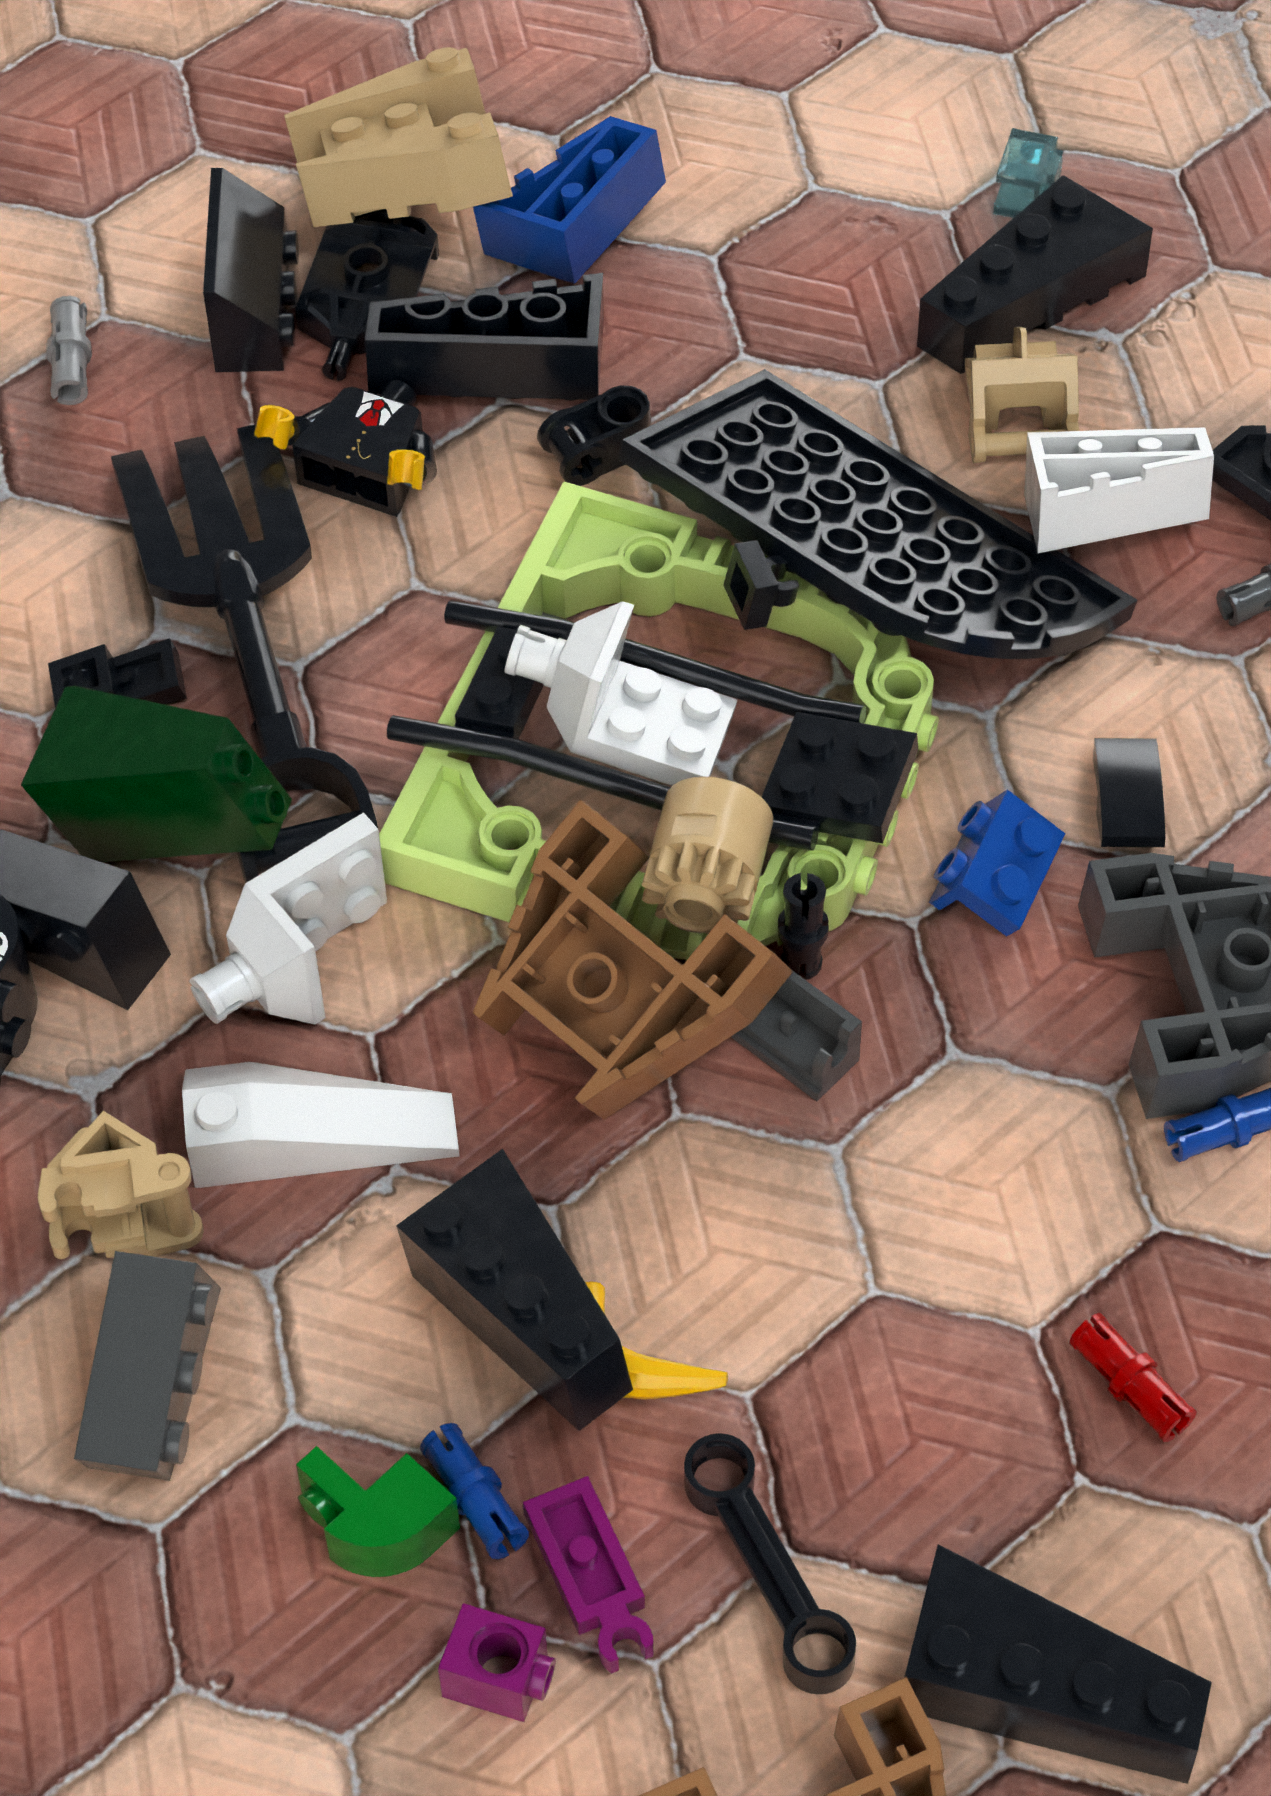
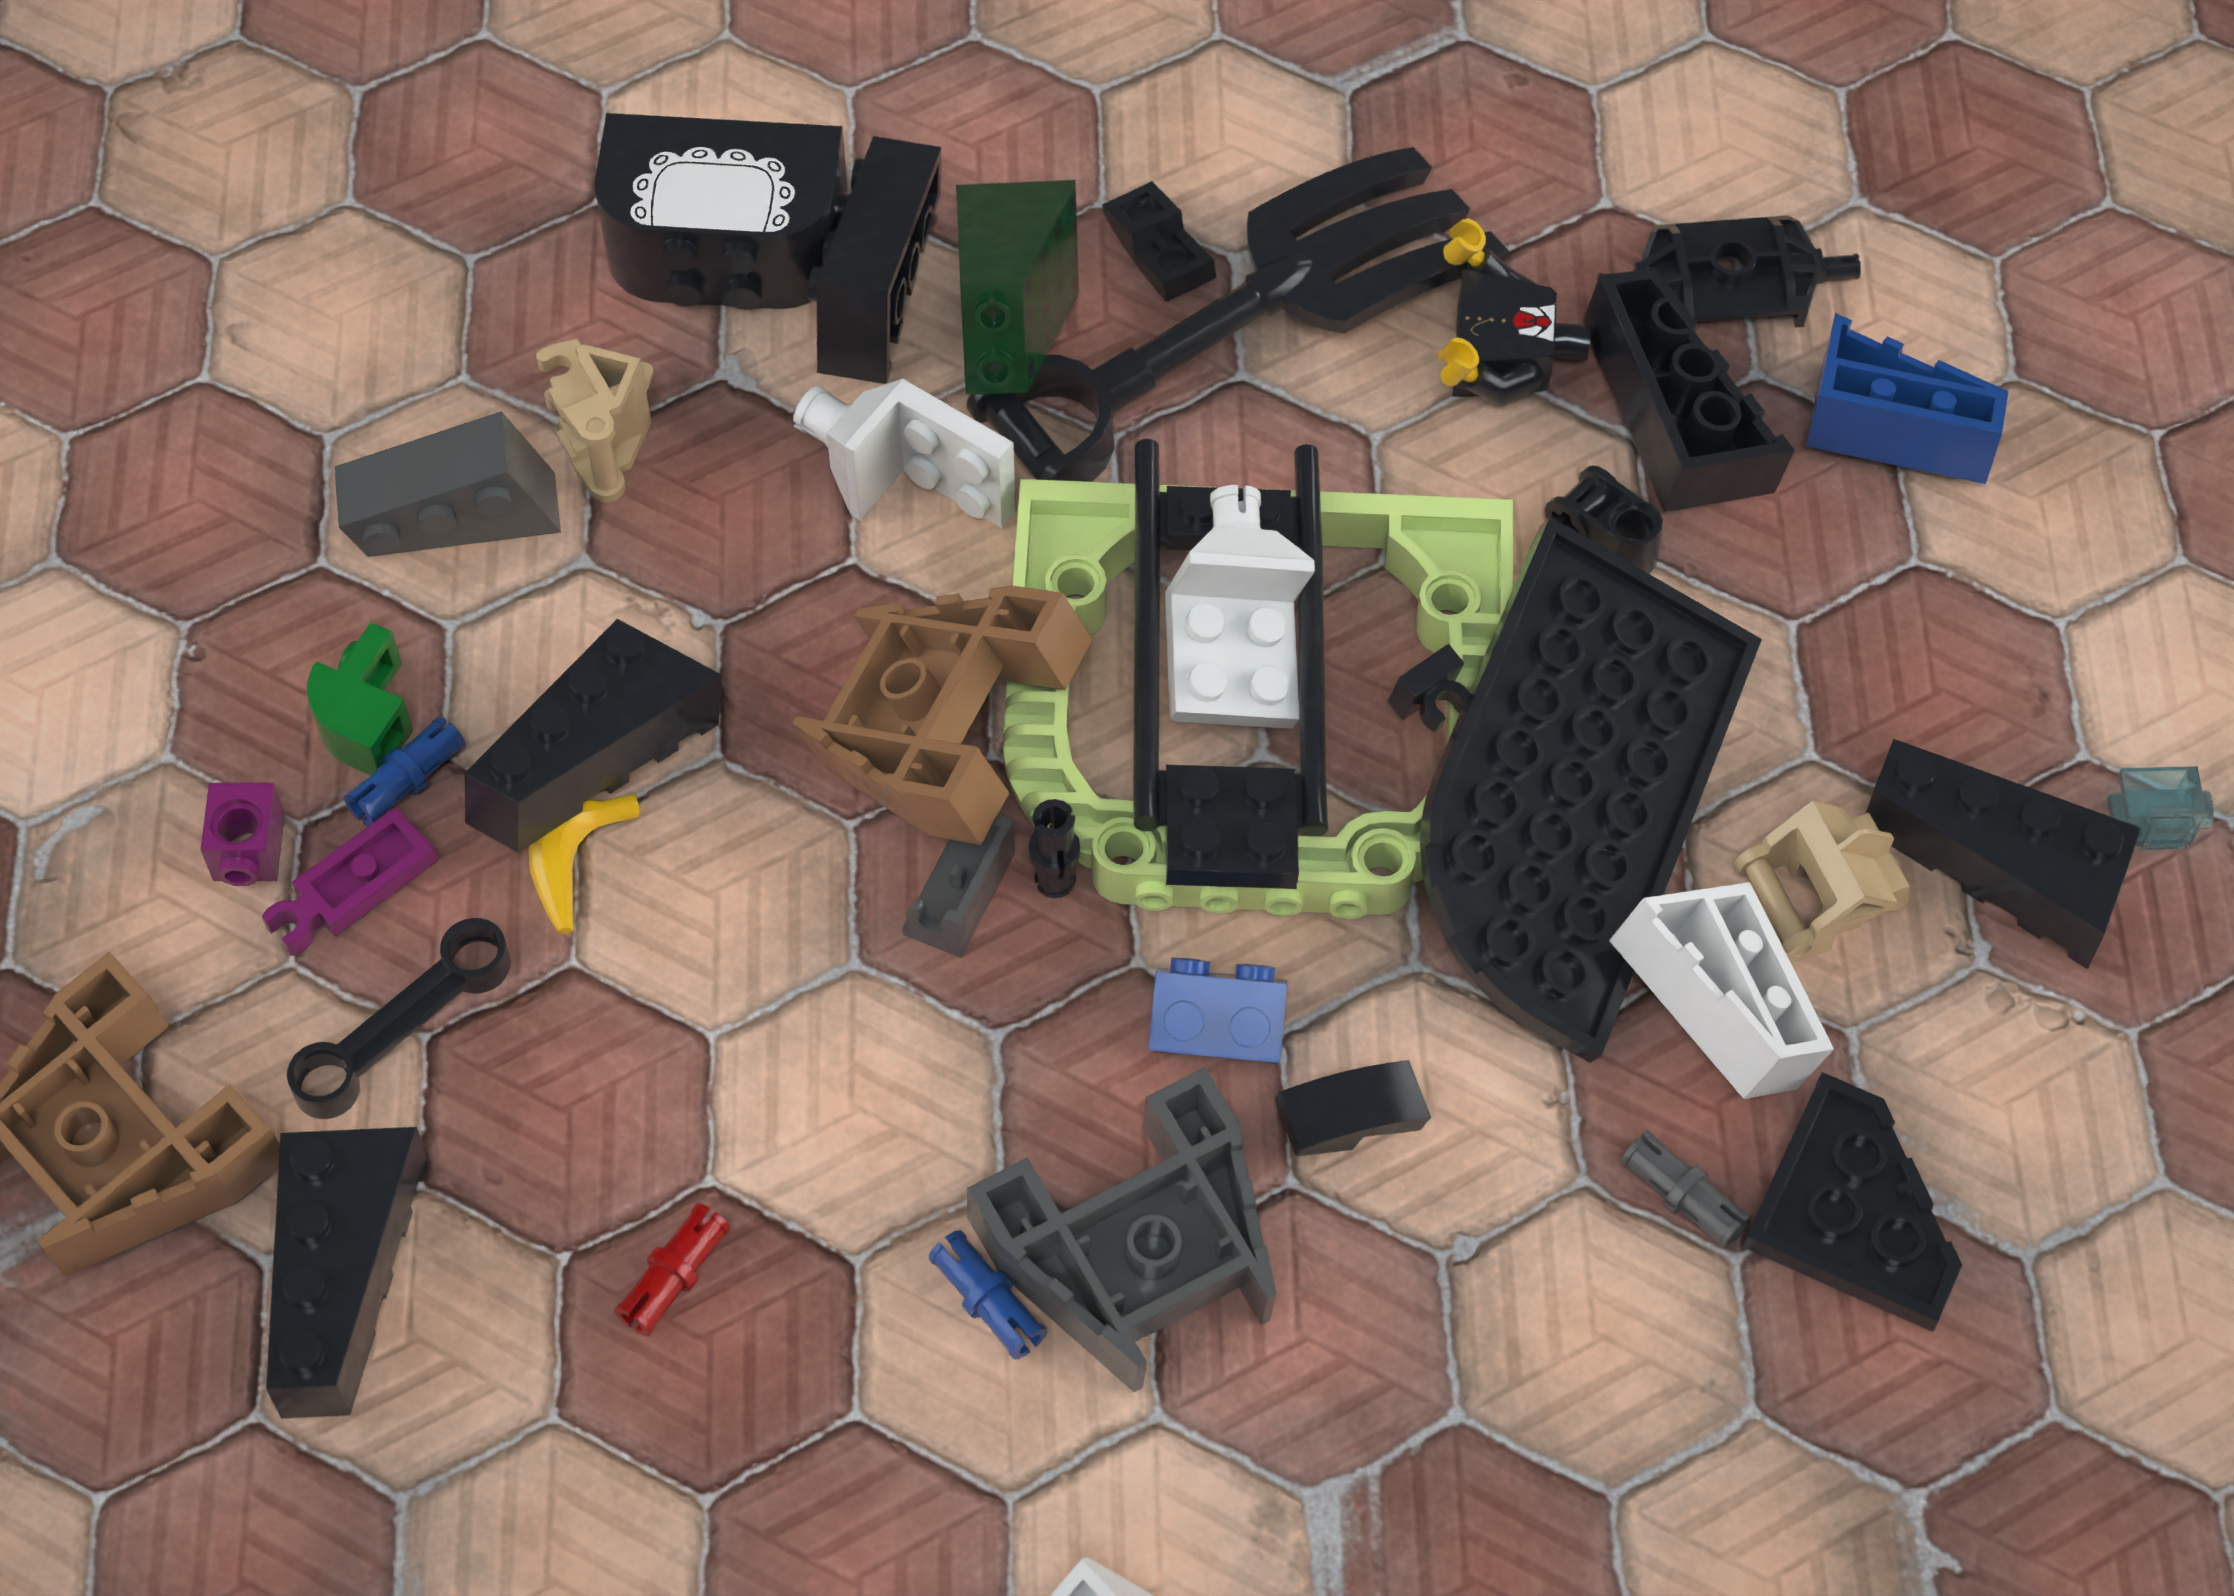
camera: 70 degrees right, 5 degrees up
light grey pin [46,296,92,405] -> none
white wedge [182,1062,459,1188] -> none
black slope [203,168,299,372] -> none
tan wedge [284,47,513,227] -> none
tan gear [642,777,773,934] -> none

